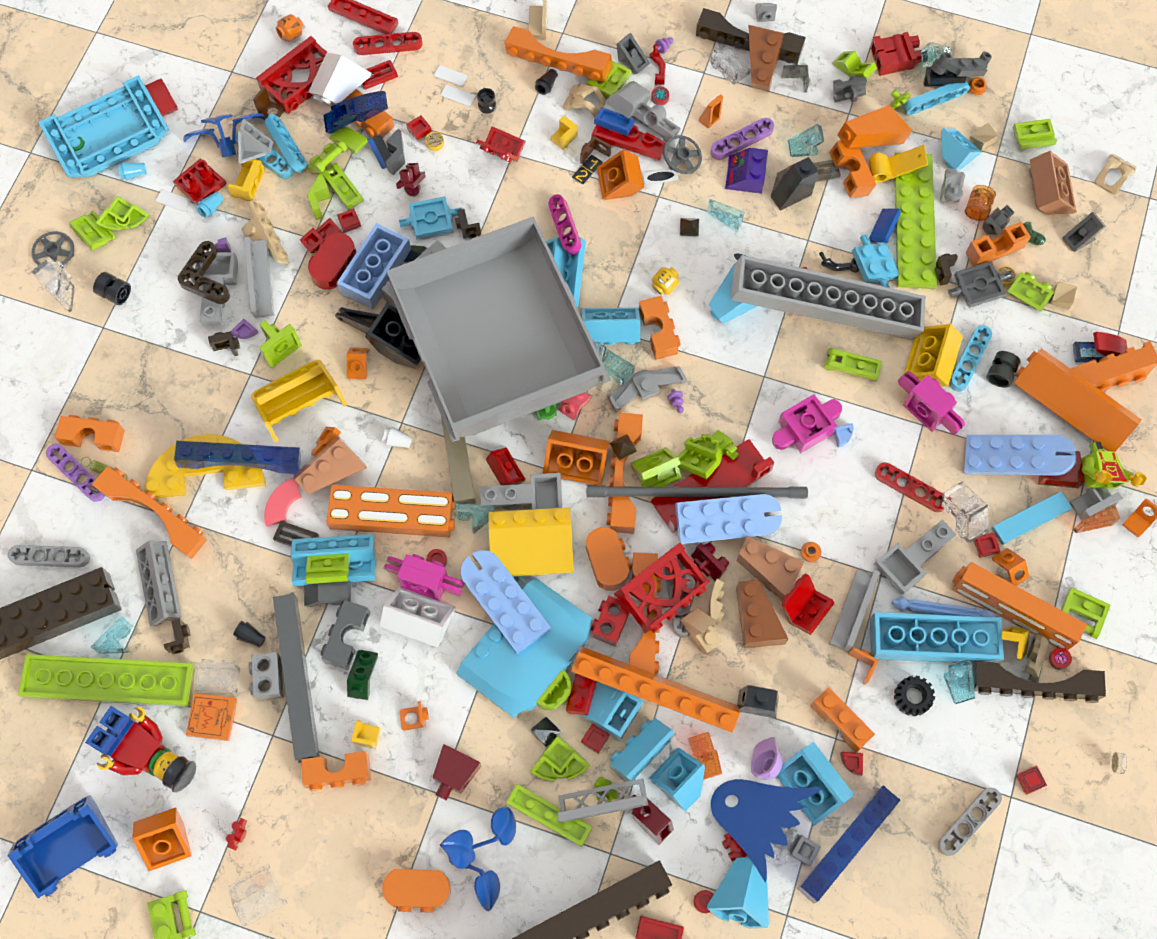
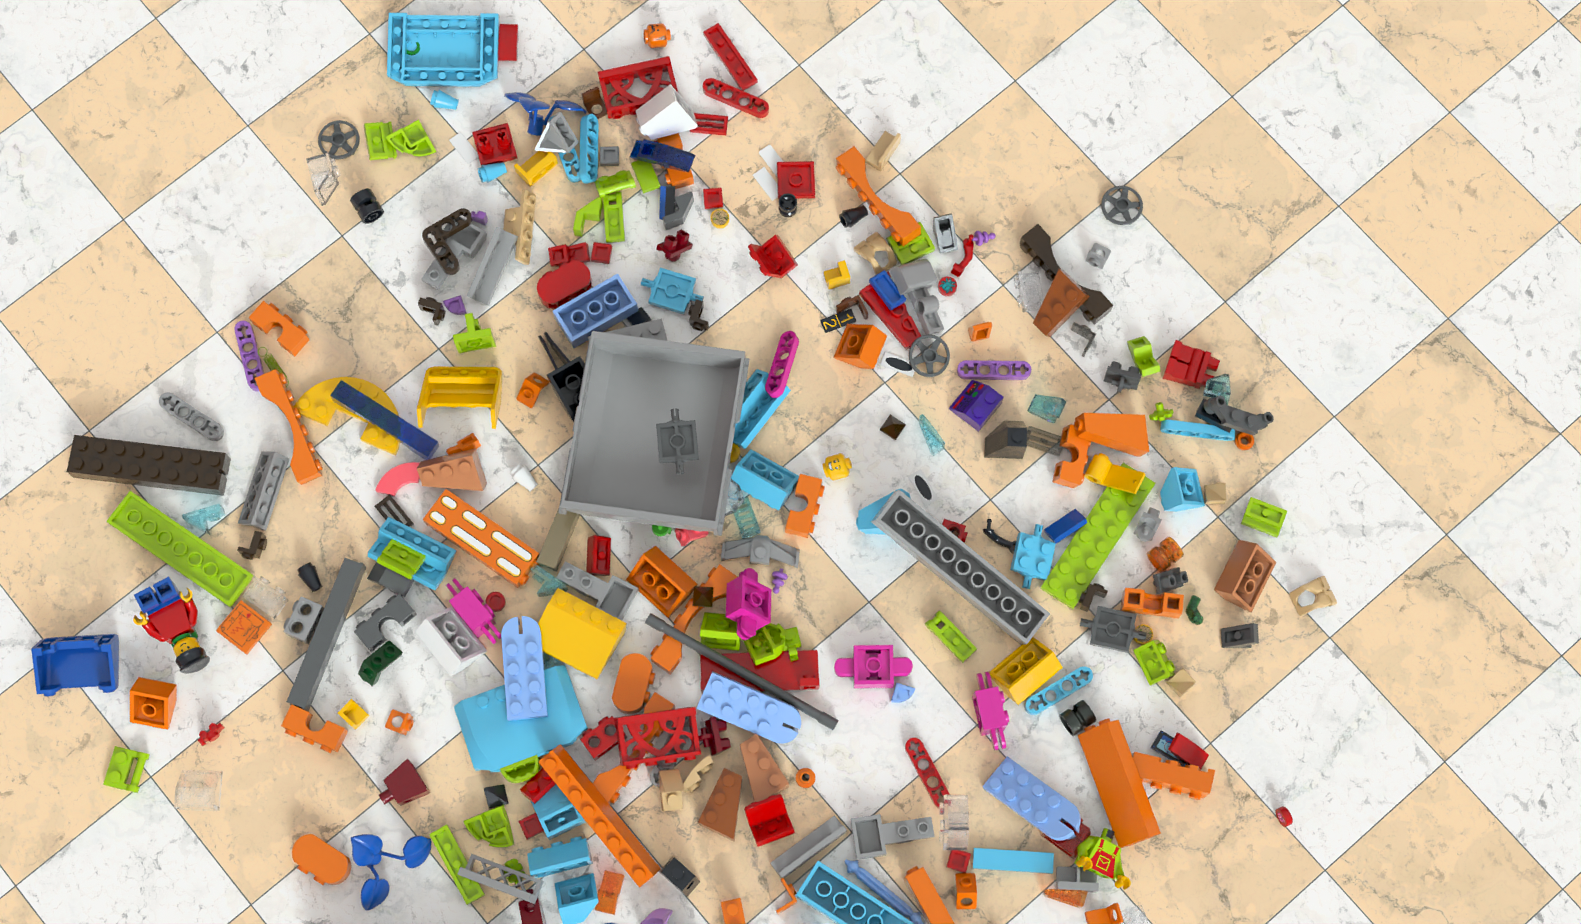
camera: 30 degrees right, 5 degrees up
none -> flat silver tile [600,146,619,166]
none -> dark grey plate [656,408,699,475]
none -> dark pink brick [726,568,772,640]
none -> red tile [777,161,815,199]

